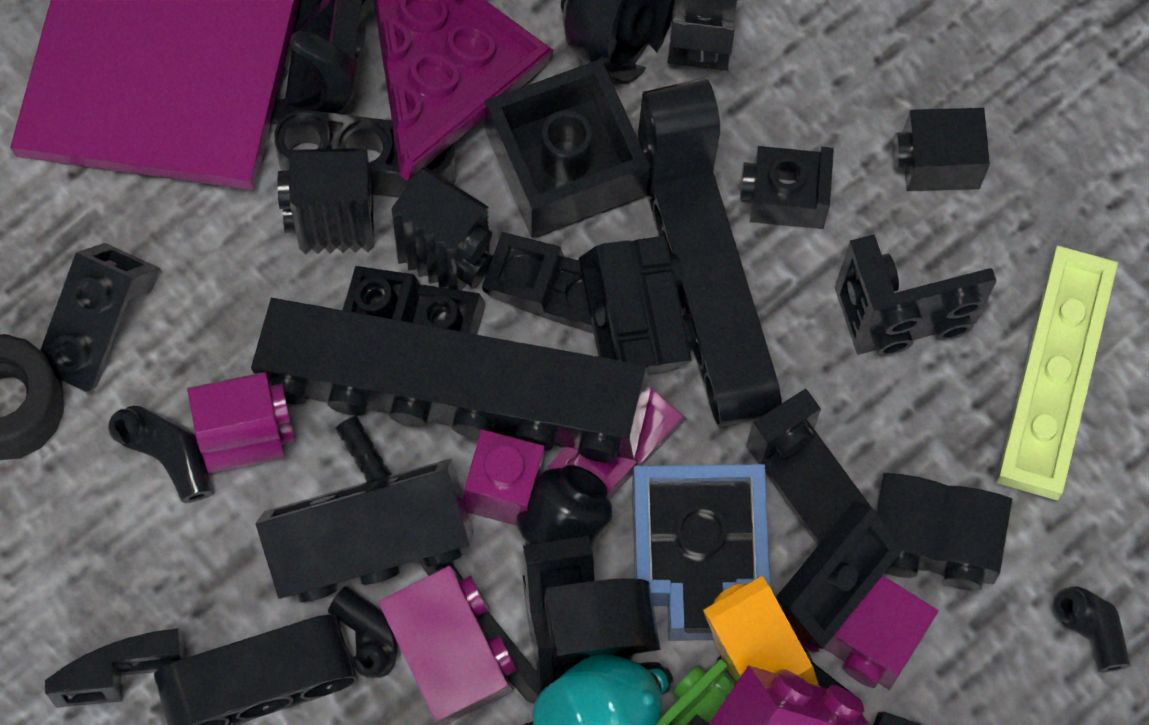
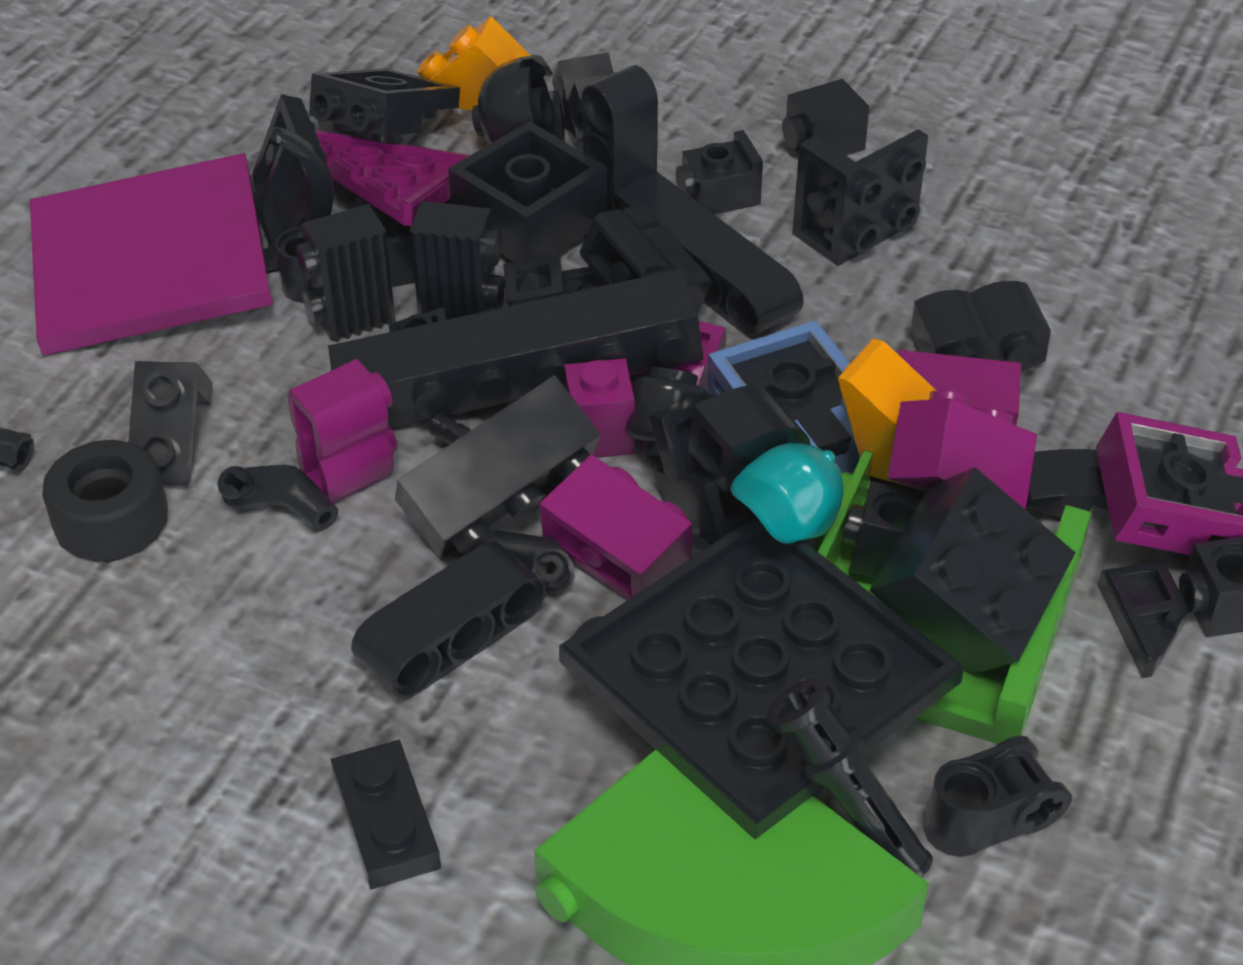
camera: 20 degrees left, 25 degrees down
black slope [45,628,187,708] -> none
black bracket [746,388,870,545] -> none
black plate [775,501,903,649] -> none
yellowish green plate [996,245,1118,501] -> none
black arm [1052,586,1131,673] -> none

